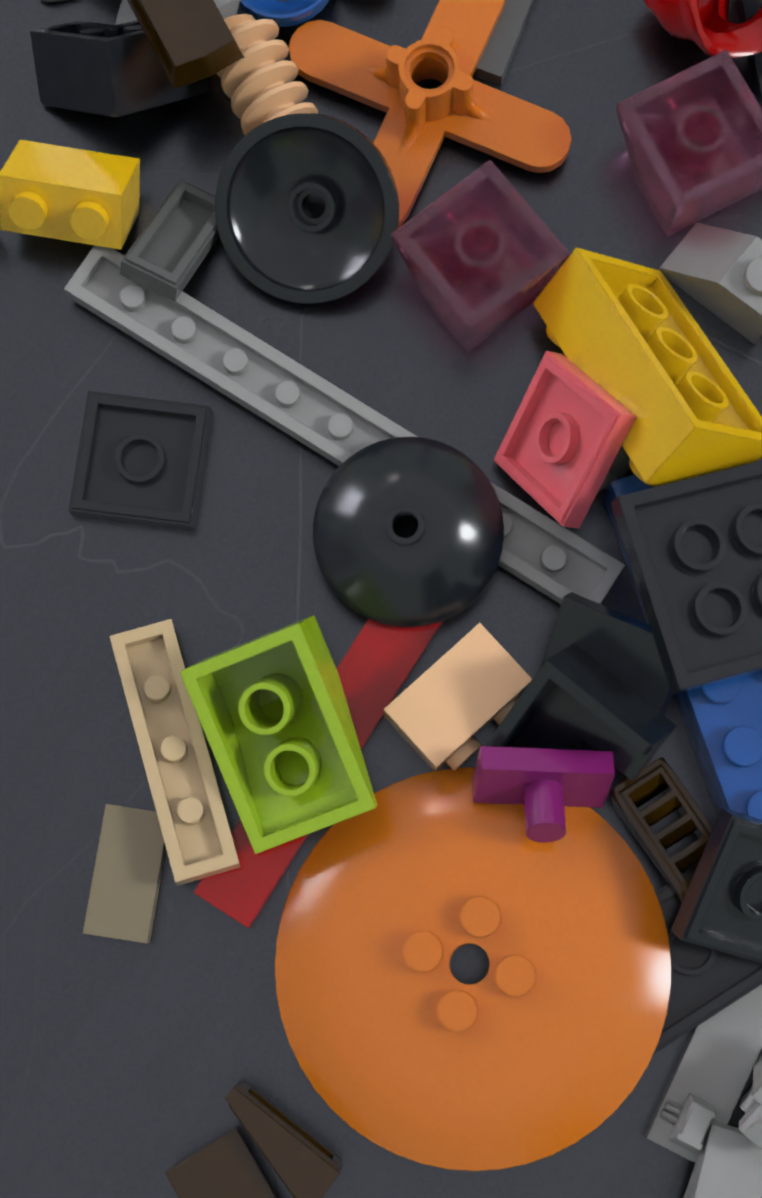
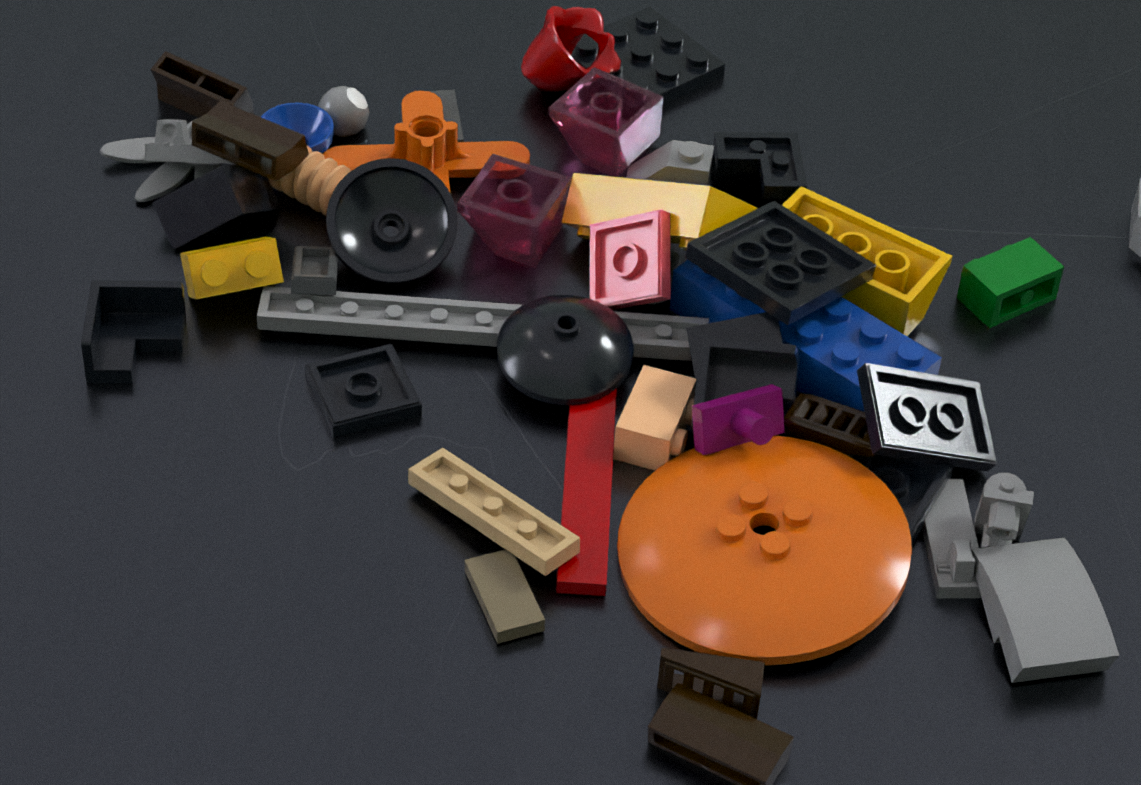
camera: 35 degrees left, 35 degrees down
lime slope [180,615,378,854] -> none

